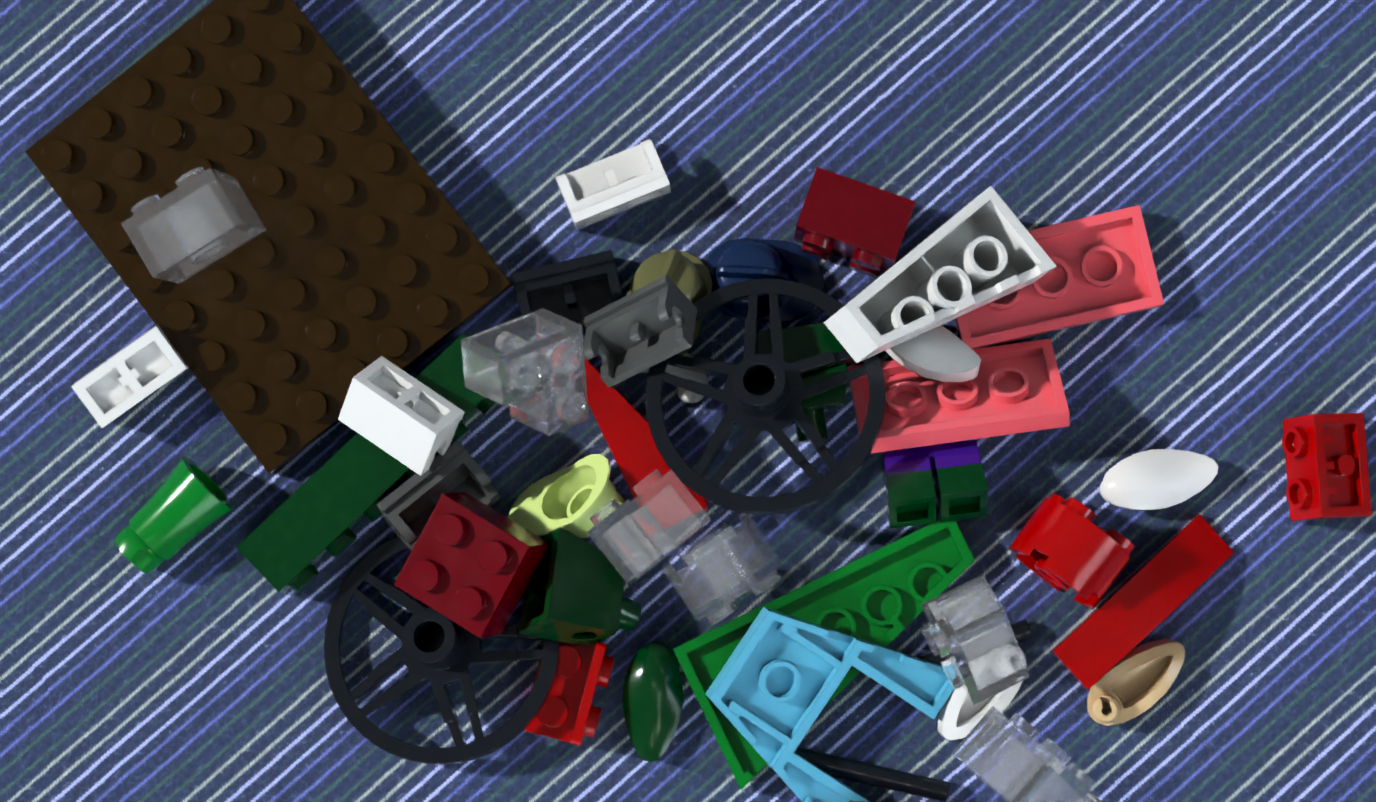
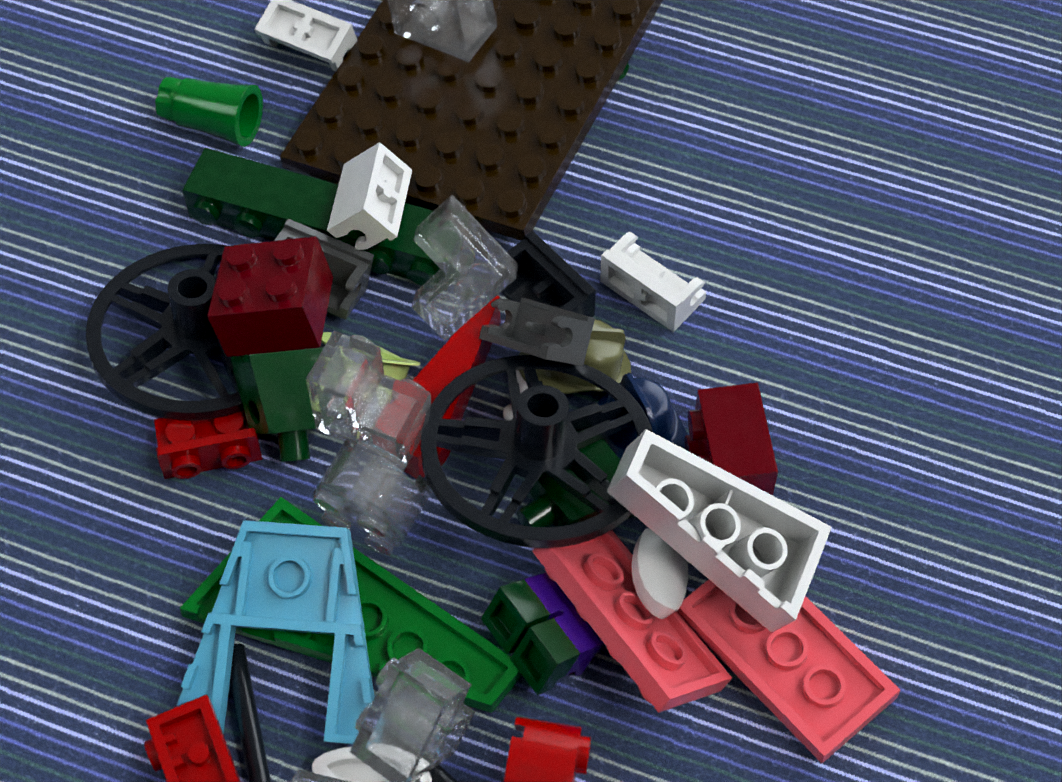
camera: 60 degrees right, 25 degrees down
dark green arm [622,642,683,762] -> none

